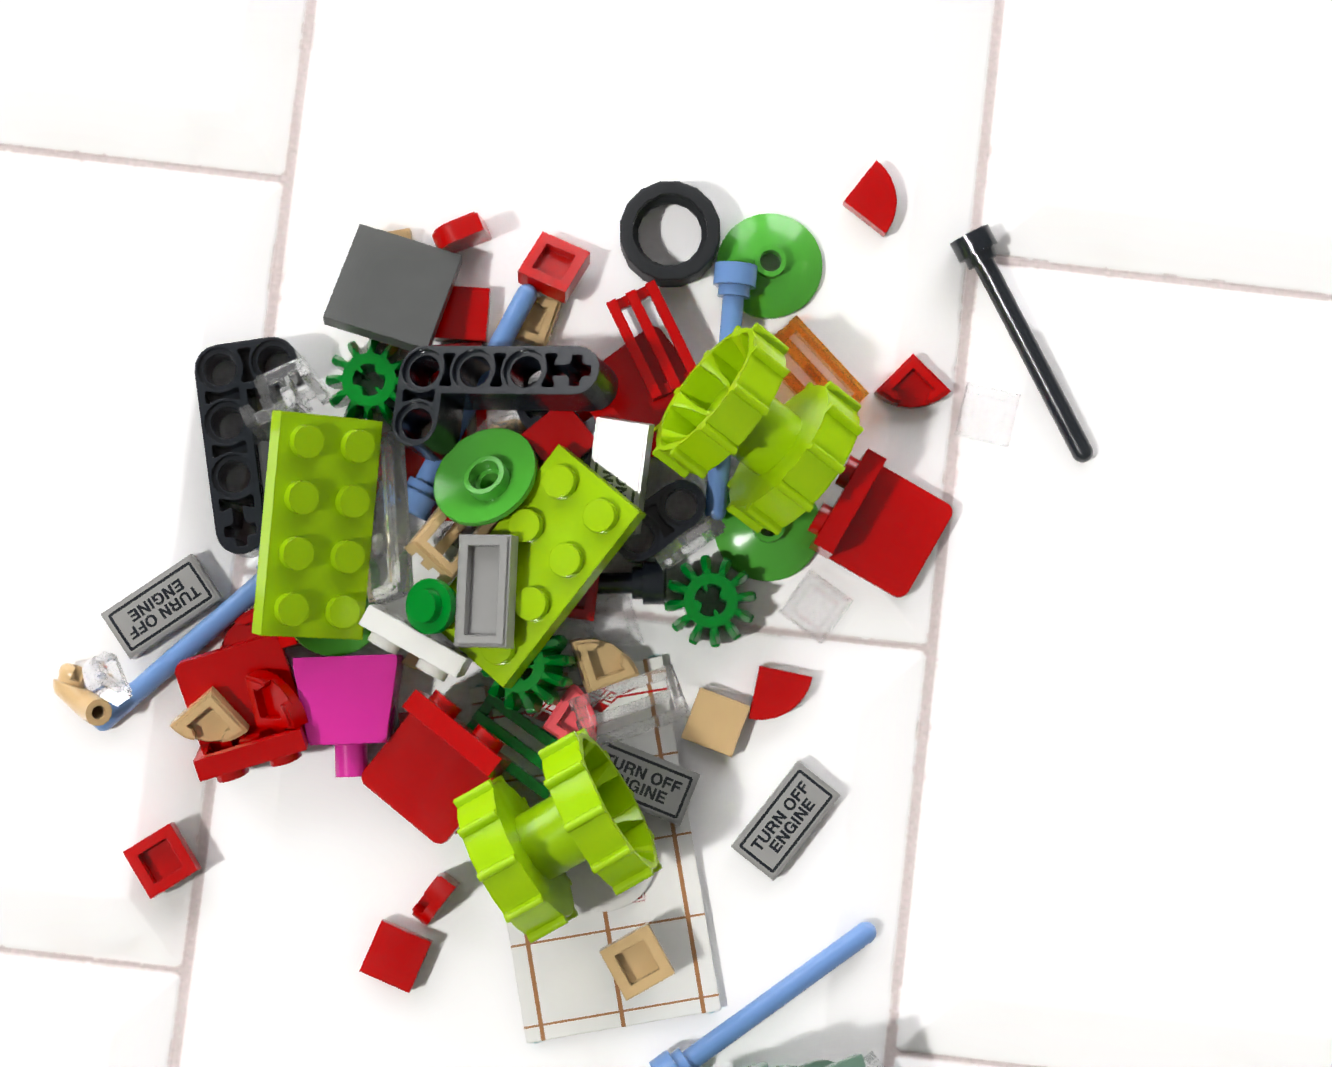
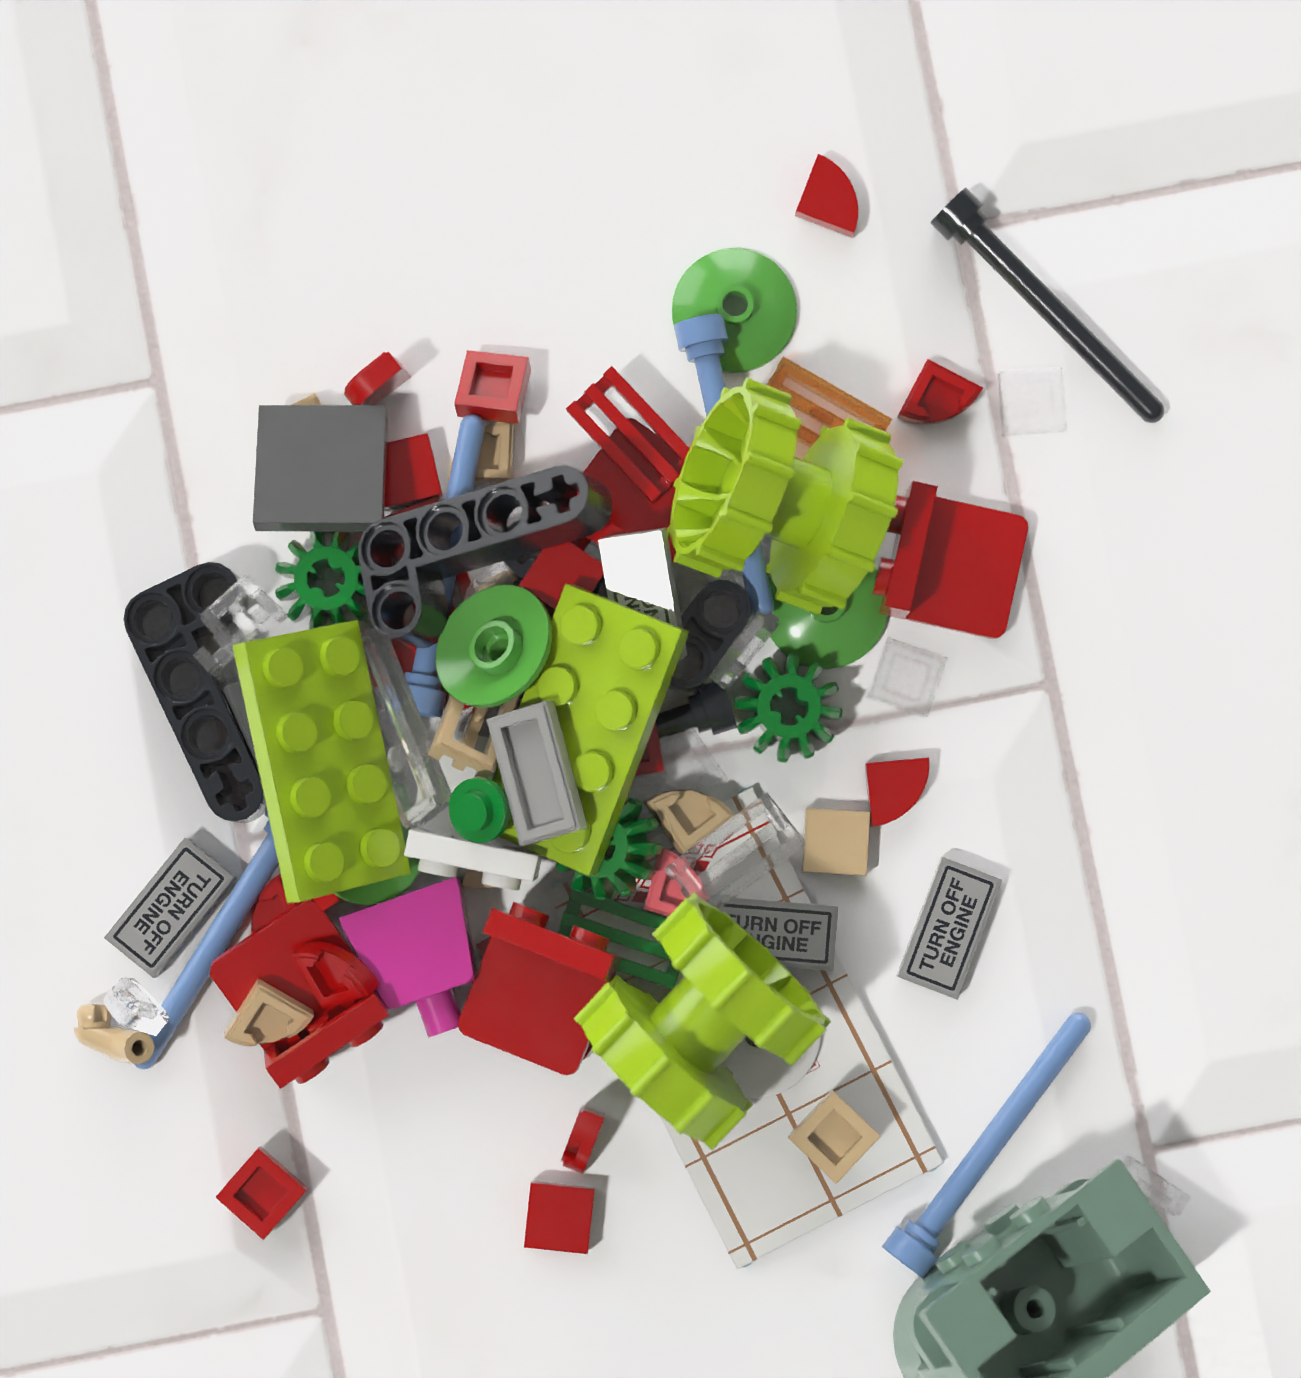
camera: 15 degrees left, 0 degrees up
black tyre [620,181,720,287] -> none

